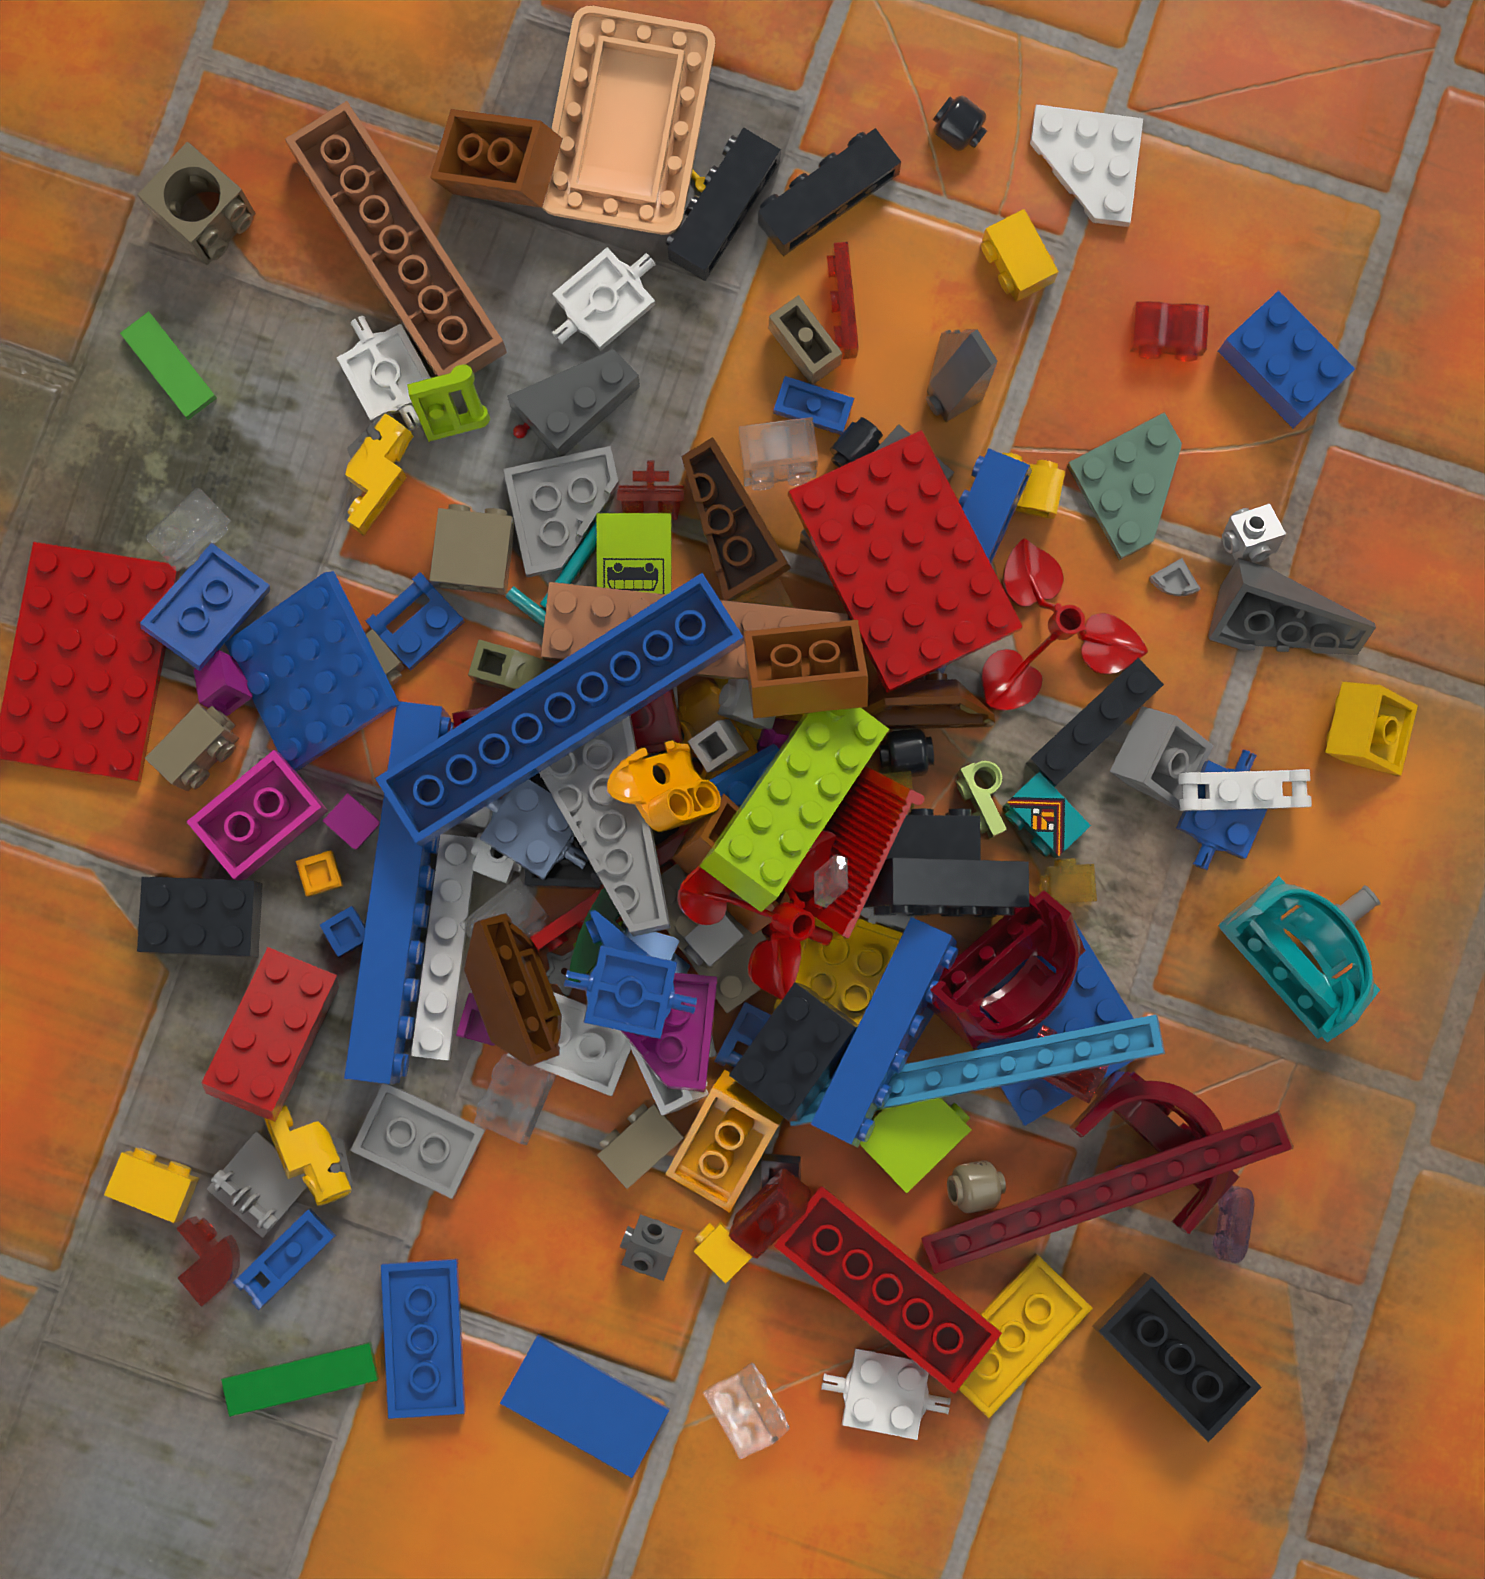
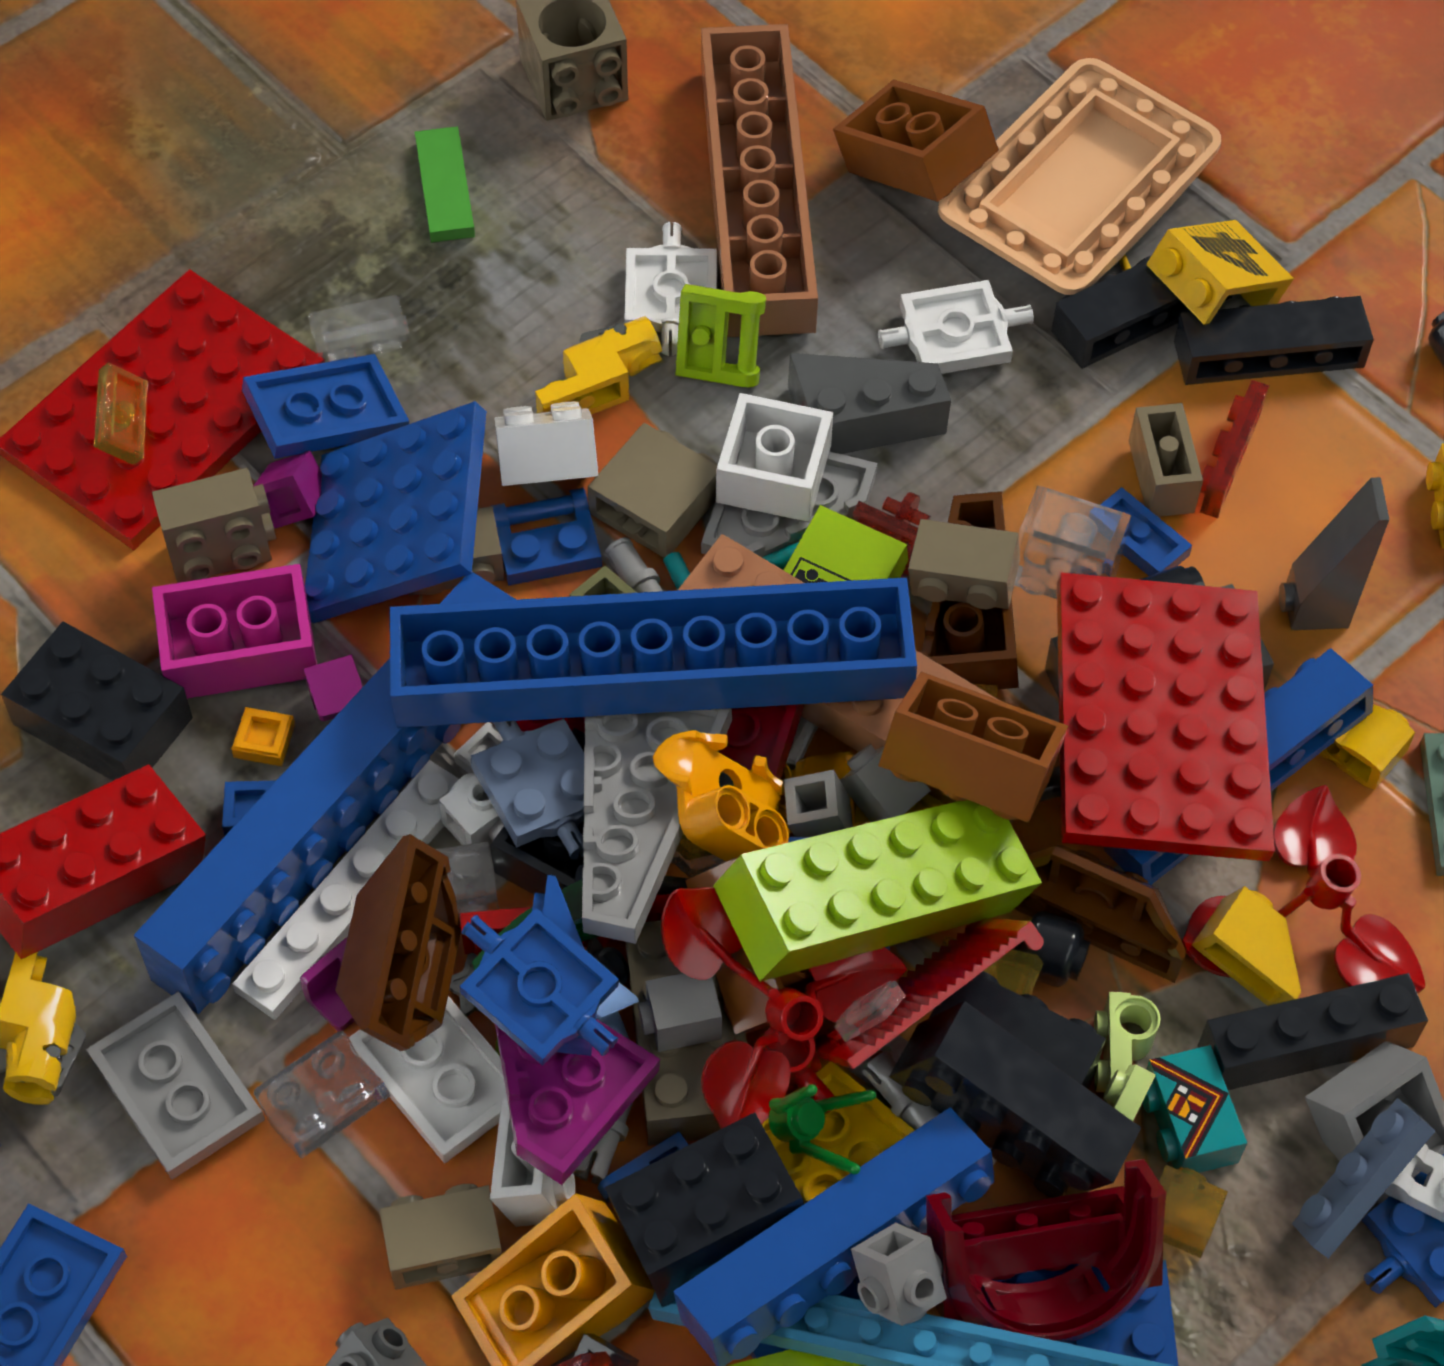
camera: 30 degrees right, 25 degrees down
none -> clear yellow plate [94,362,148,465]
none -> white brick [494,401,599,486]
none -> light grey pin [604,537,663,593]
none -> white brick [716,393,833,522]
none -> green plant [768,1084,876,1175]
none -> light grey brick [851,1223,947,1326]
none -> dark tan brick [908,519,1020,609]
none -> yellowish green plate [1103,1064,1156,1121]
none -> yellow panel [1146,220,1294,325]
none -> yellow slope [1192,886,1301,1006]
none -> sand blue plate [1292,1098,1436,1259]

